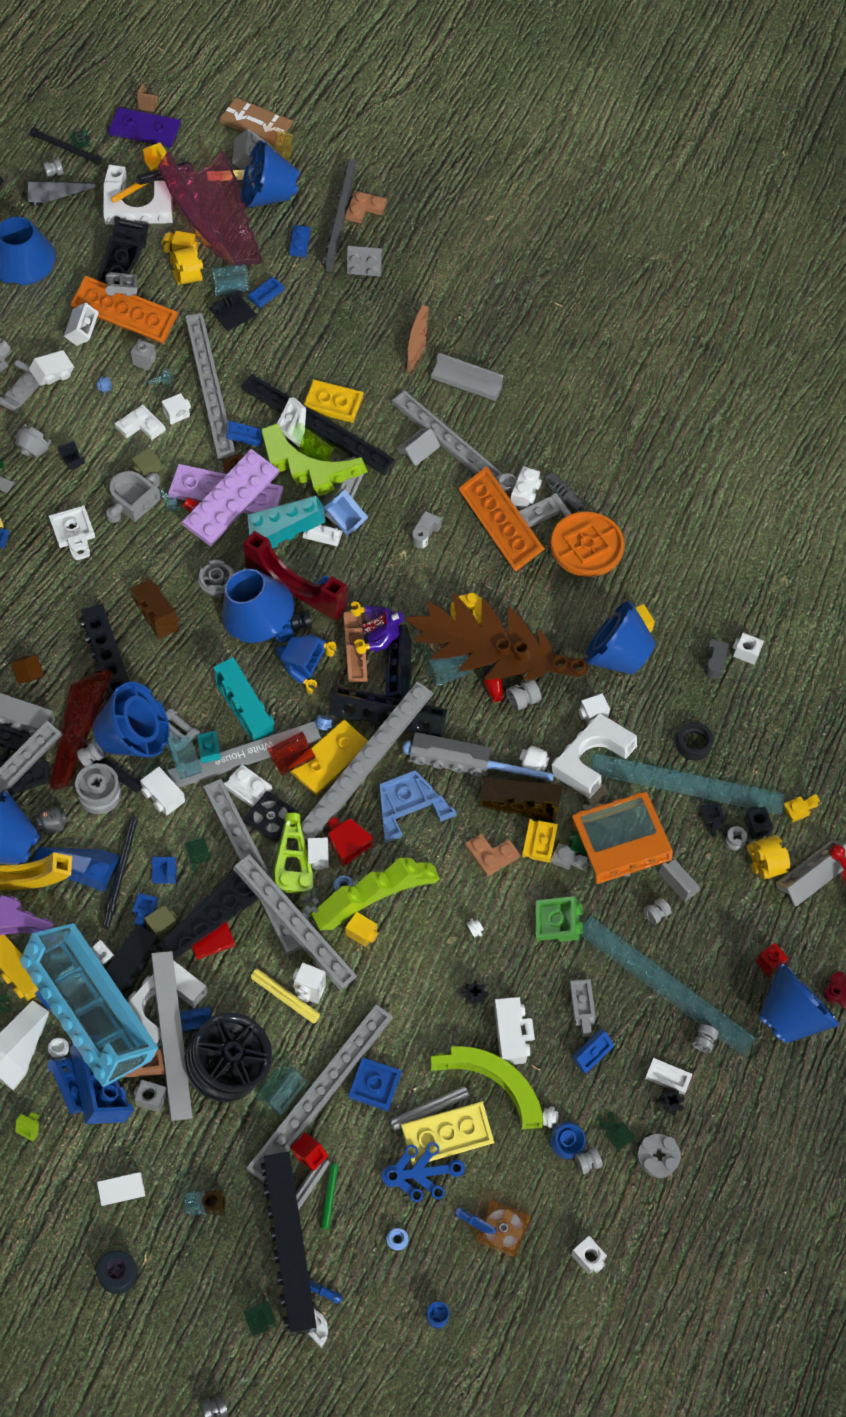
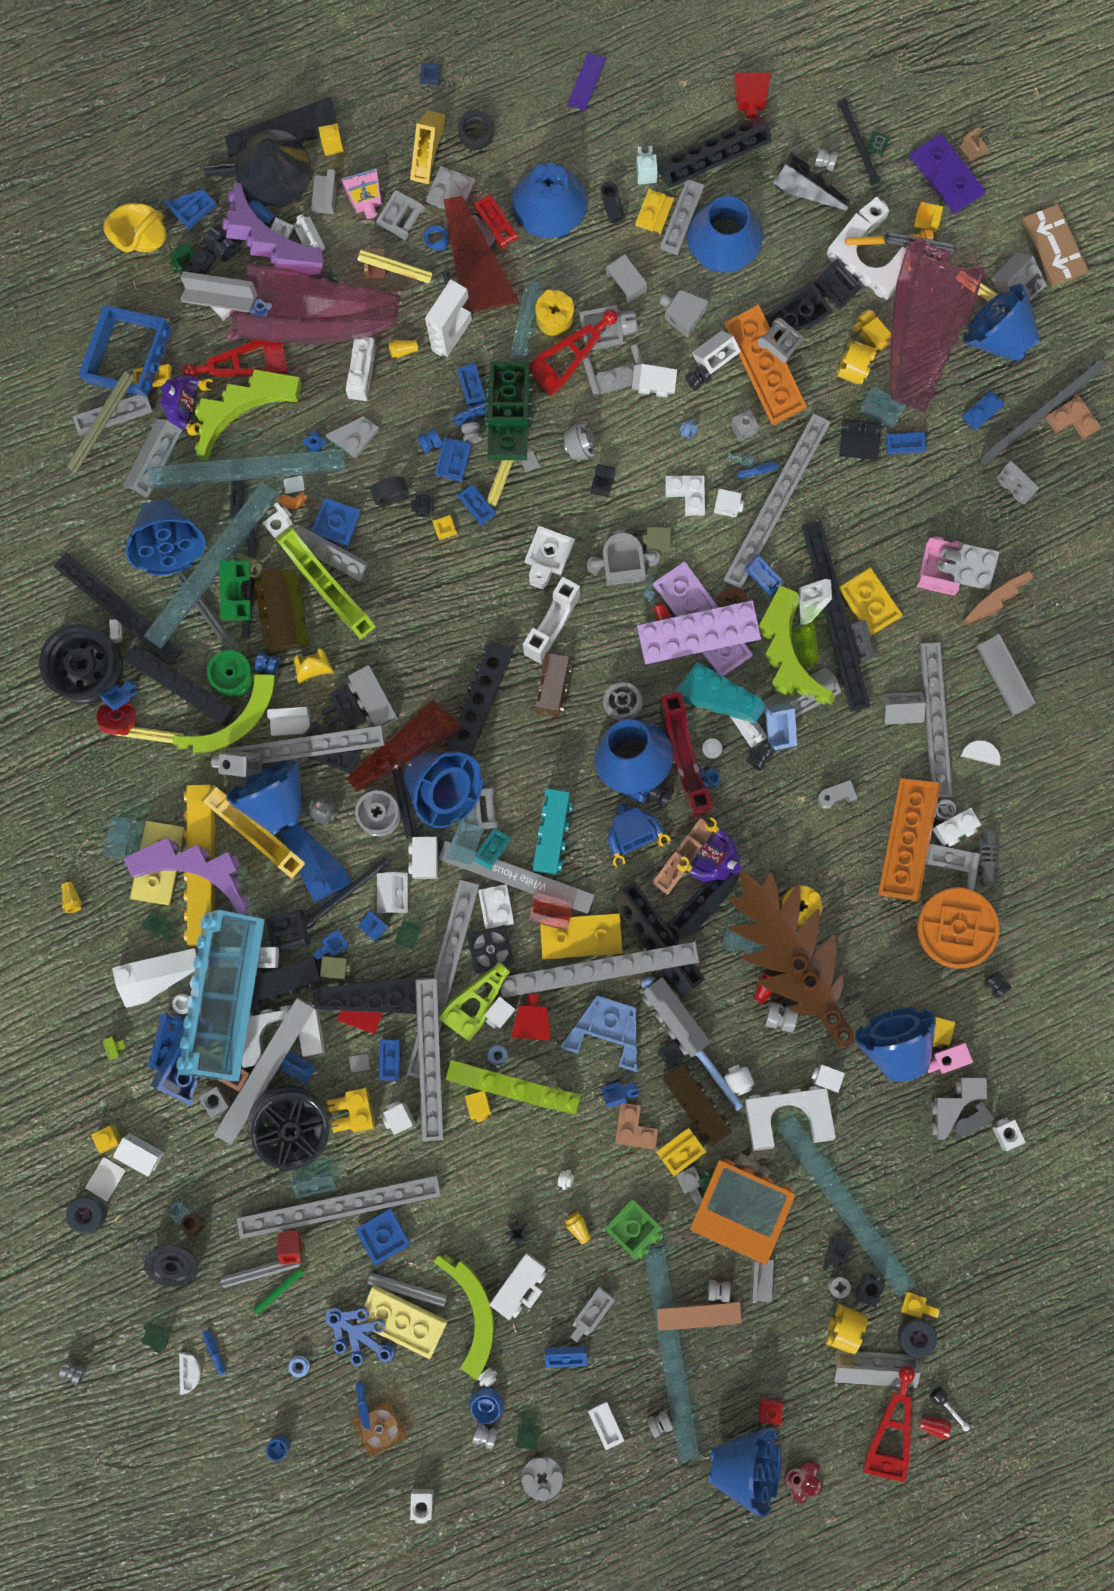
camera: 50 degrees right, 20 degrees up
reddish brown panel [11,654,44,684] -> none
light grey wheel [77,741,104,767] -> none
light yellow axle [251,969,320,1024] -> none
black brick [260,1151,317,1336] -> none
clear yellow hips [274,131,294,163] -> none
dark grey plate [298,887,320,919] -> none
medium blue plate [314,715,333,730] -> none
black gear [658,1089,685,1117] -> none
black tyre [676,722,714,761] -> none
none -> white sticker [85,1158,125,1201]
none -> yellow brick [91,1125,122,1153]
none -> black gear [144,1243,199,1287]
none -> black plate [266,909,311,953]
none -> yellow brick [327,1088,376,1133]
none -> light grey sticker [349,1054,370,1072]
none -> white panel [377,872,408,914]
none -> blue plate [379,1039,400,1080]
none -> white arch [523,577,580,664]
none -> yellow cone [564,1212,591,1244]
none -> blue plate [601,1082,639,1108]
none -> black tile [657,1040,685,1068]
none -> nougat slope [657,1301,742,1330]
none -> light grey torso [659,290,708,338]
none -> black wheel [685,364,712,391]
none -> white plate [702,739,722,758]
none -> blue piece [737,462,779,480]
none -> black wheel [746,744,774,771]
none -> dark grey plate [849,620,879,664]
none -> black wheel [897,1317,937,1358]
none -> bright pink panel [916,536,962,596]
none -> bright pink torso [928,1041,973,1074]
none -> light grey arch [931,1078,987,1140]
none -> light grey plate [938,543,999,590]
none -> white tile [960,741,1000,766]
none -> black wheel [983,971,1012,999]

